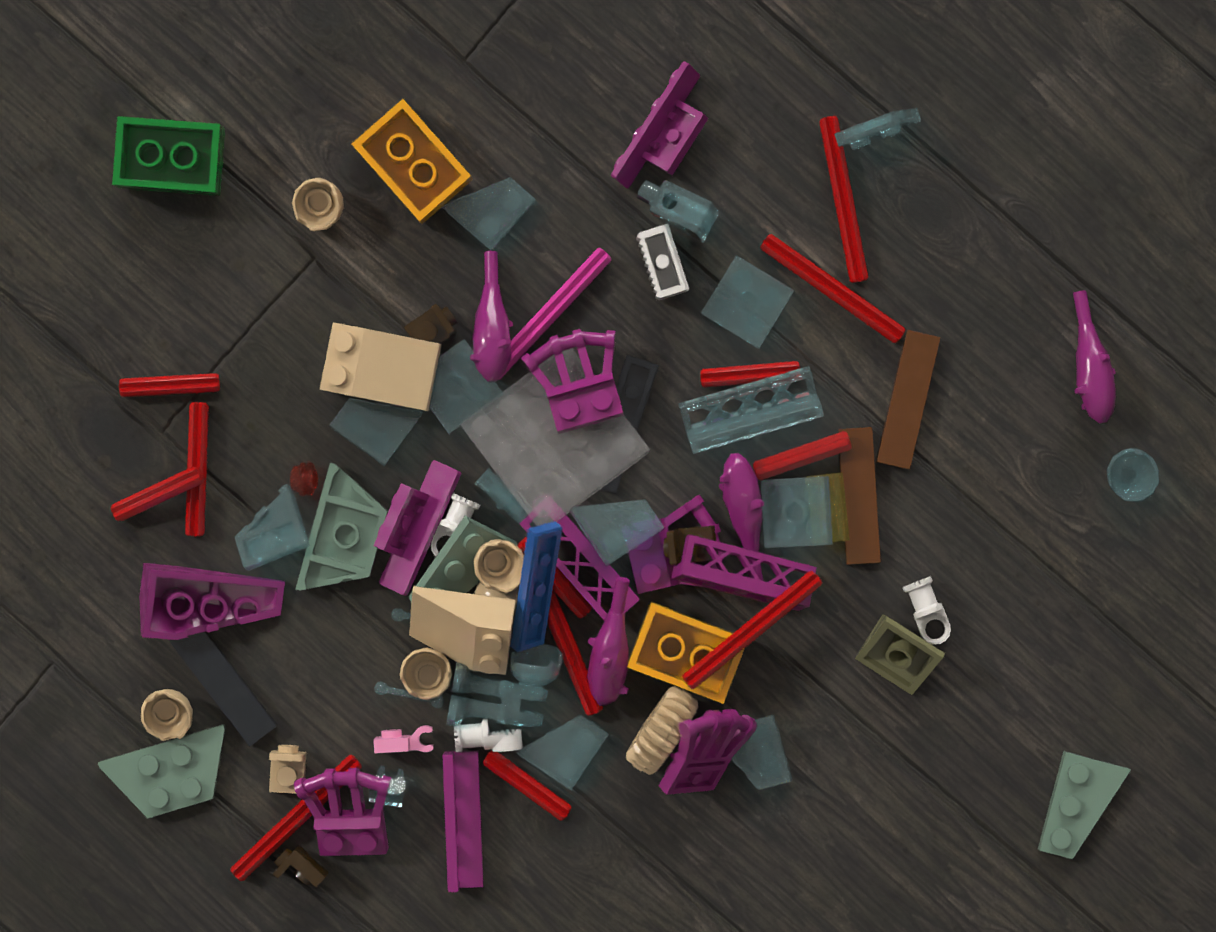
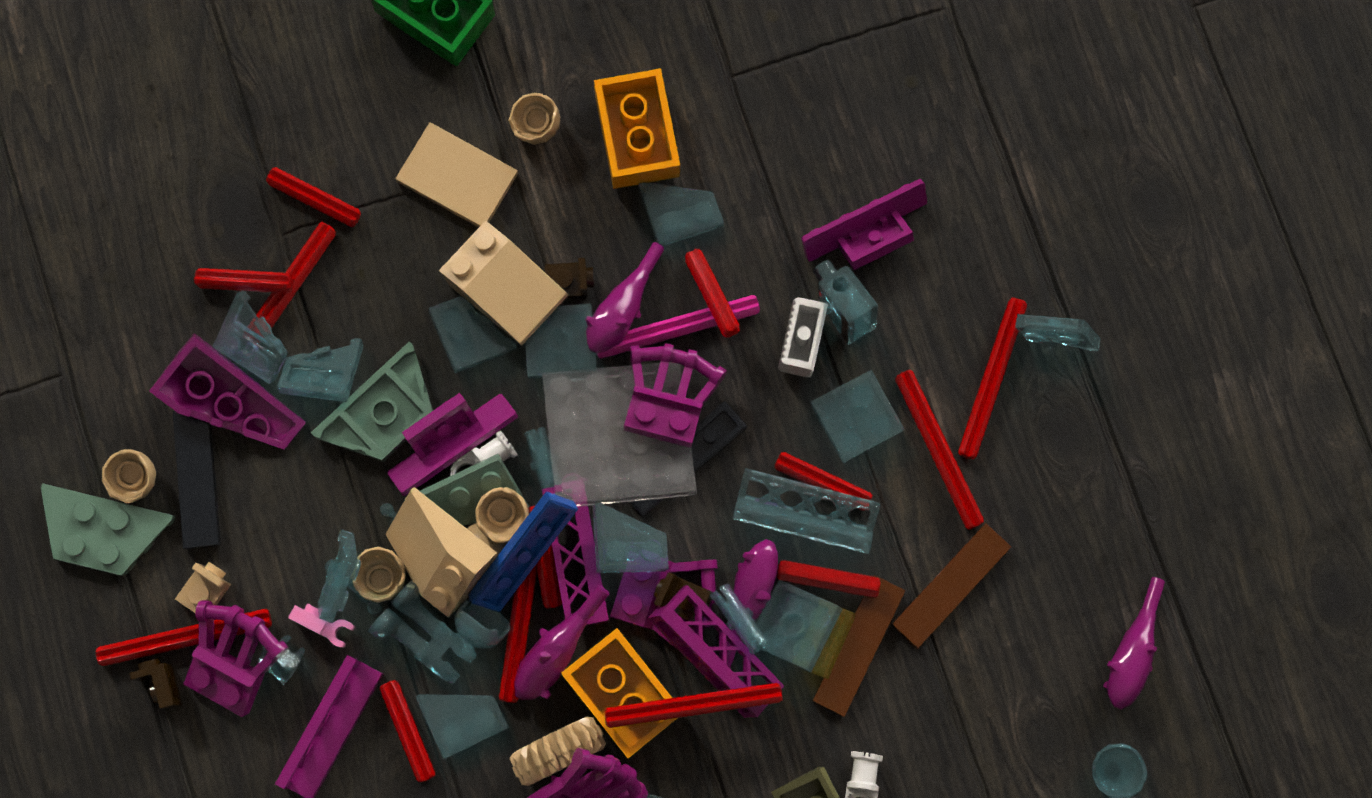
camera: 20 degrees right, 10 degrees down
clear red plate [290,462,318,496] -> none
white connector [454,719,523,752] -> none
none -> clear light blue wing [213,290,288,384]
none -> clear light blue wing [318,529,361,622]
none -> tan tile [395,122,518,227]
none -> red axle [685,249,740,338]
none -> clear light blue pin [710,584,770,655]

